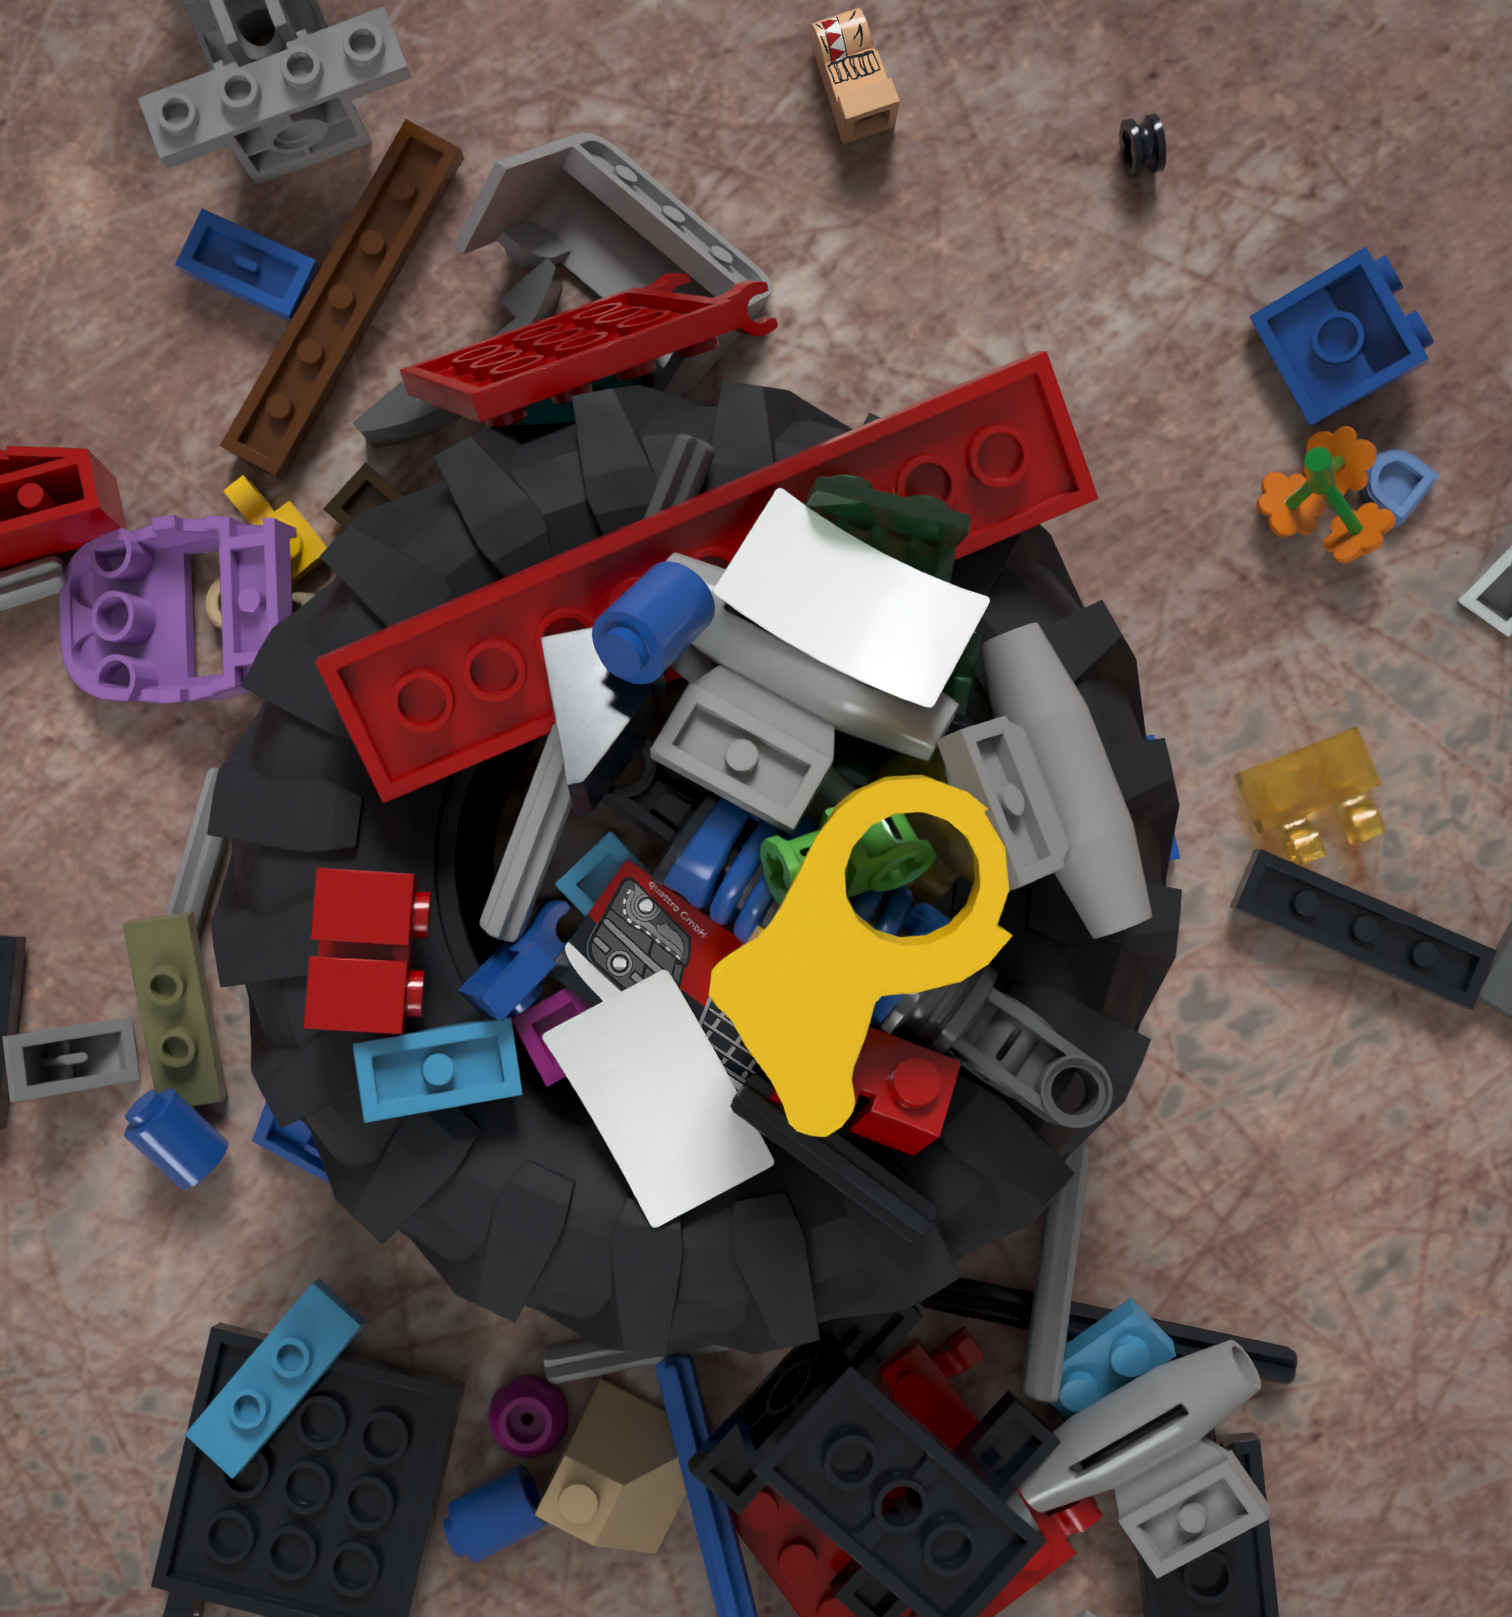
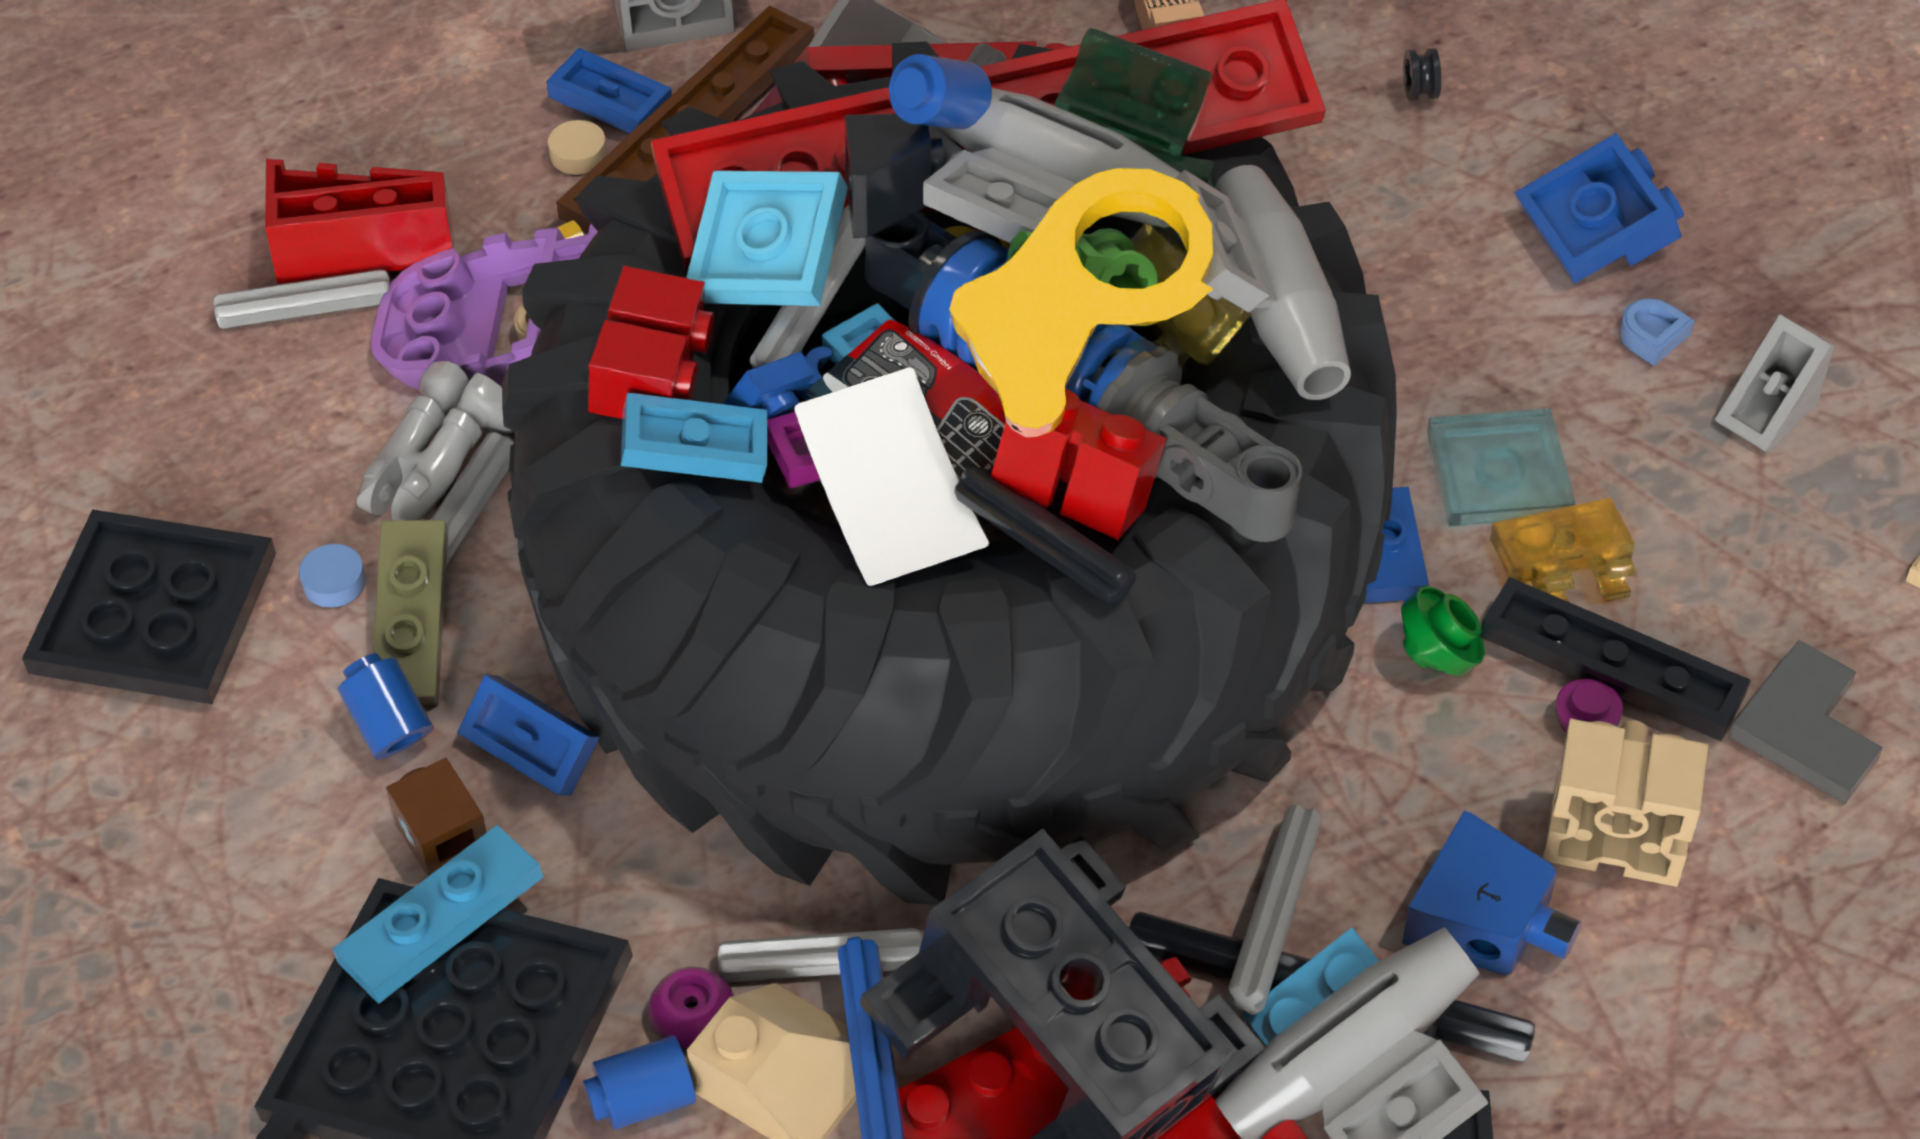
camera: 10 degrees right, 35 degrees down
light grey slope [2,1017,140,1103] -> none
white sticker [714,488,990,708] -> none
orange plant [1256,426,1396,563] -> none
none -> medium blue tile [299,544,366,607]
none -> light grey piece [356,361,515,521]
none -> reddish brown brick [386,757,487,877]
none -> tan tile [548,120,607,175]
none -> medium azure plate [686,171,848,306]
none -> green plate [1401,586,1485,677]
none -> blue torso [1402,810,1581,975]
none -> clear light blue tile [1427,408,1576,527]
none -> tan brick [1542,719,1708,887]
none -> magenta plate [1555,679,1623,733]

